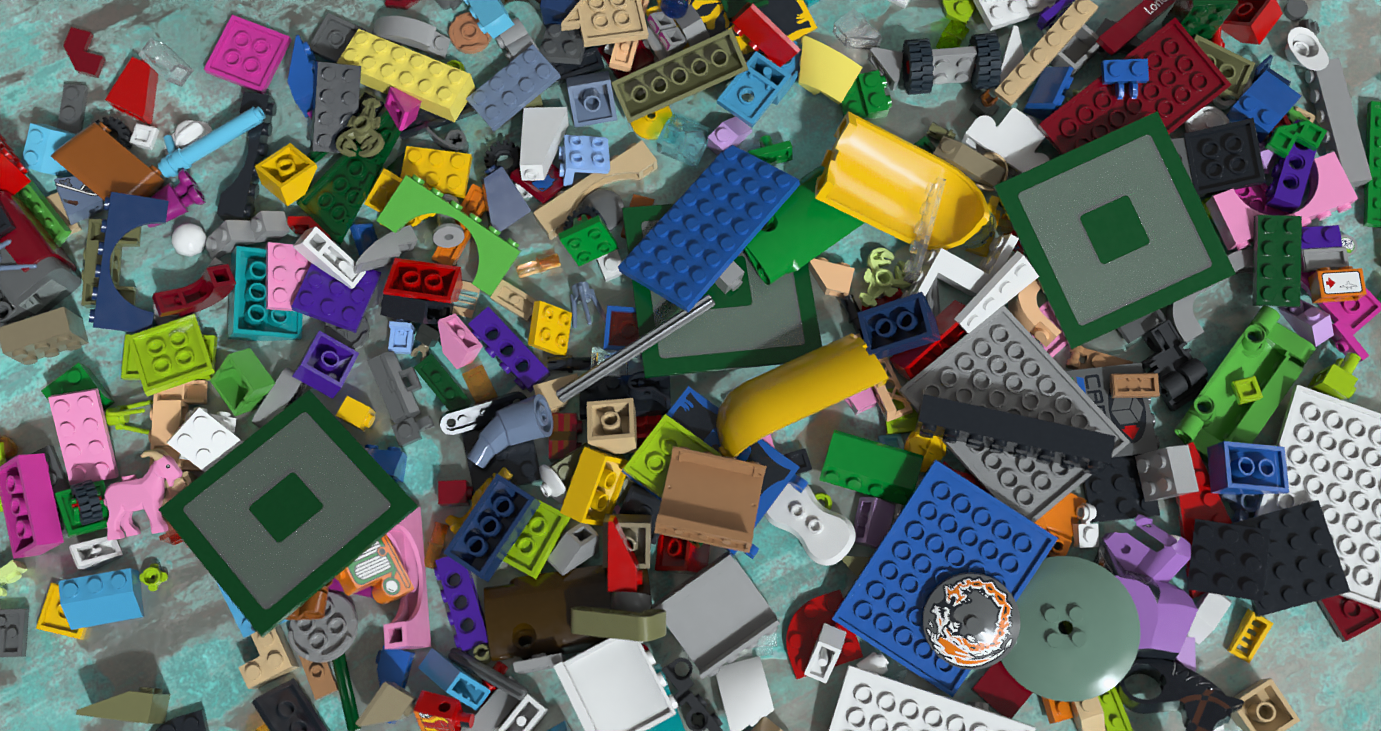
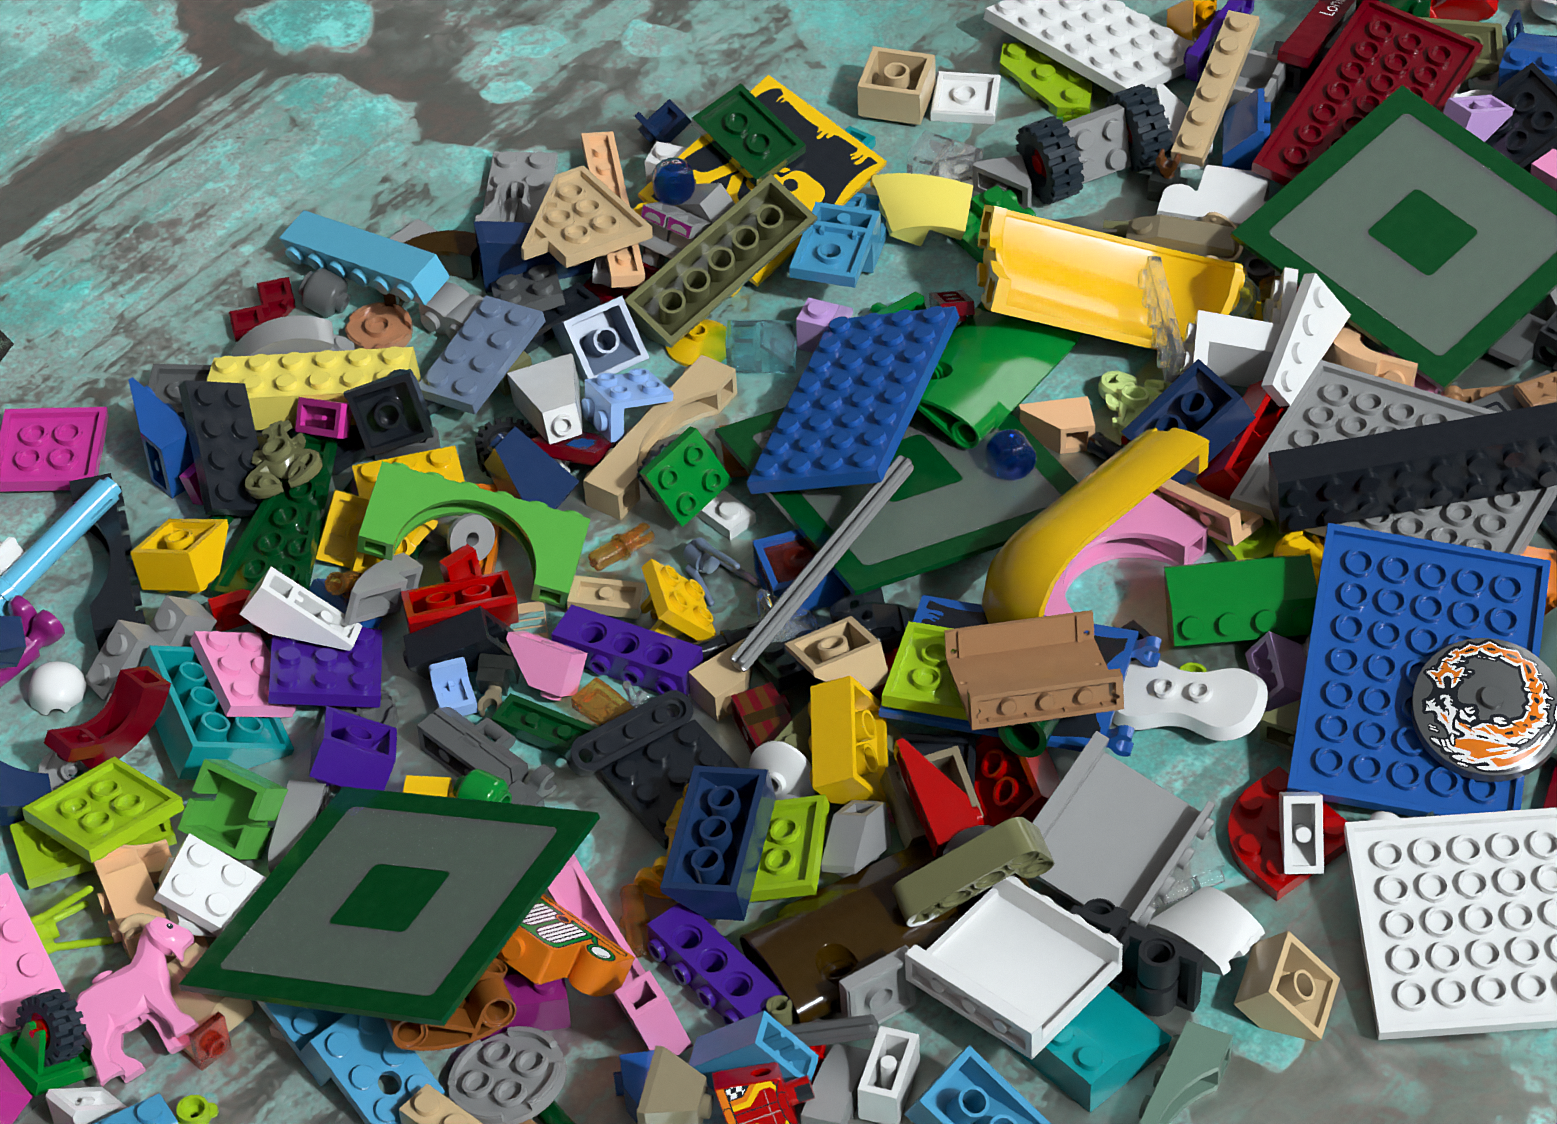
camera: 20 degrees left, 30 degrees down
dark red brick [438,480,474,507] -> none
sand blue piece [467,394,553,469] -> none
light grey brick [715,261,744,294] -> none
red slope [730,2,801,67] -> none
blue hinge [1101,59,1149,99] -> none
none -> clear orange pin [325,571,362,599]
none -> black slope [343,369,434,457]
none -> red plate [439,544,482,583]
none -> green head [453,769,512,803]
none -> clear hand [622,681,651,710]
none -> dark red plate [929,290,975,322]
none -> clear blue head [985,429,1037,482]
none -> lavender slope [1443,95,1514,142]

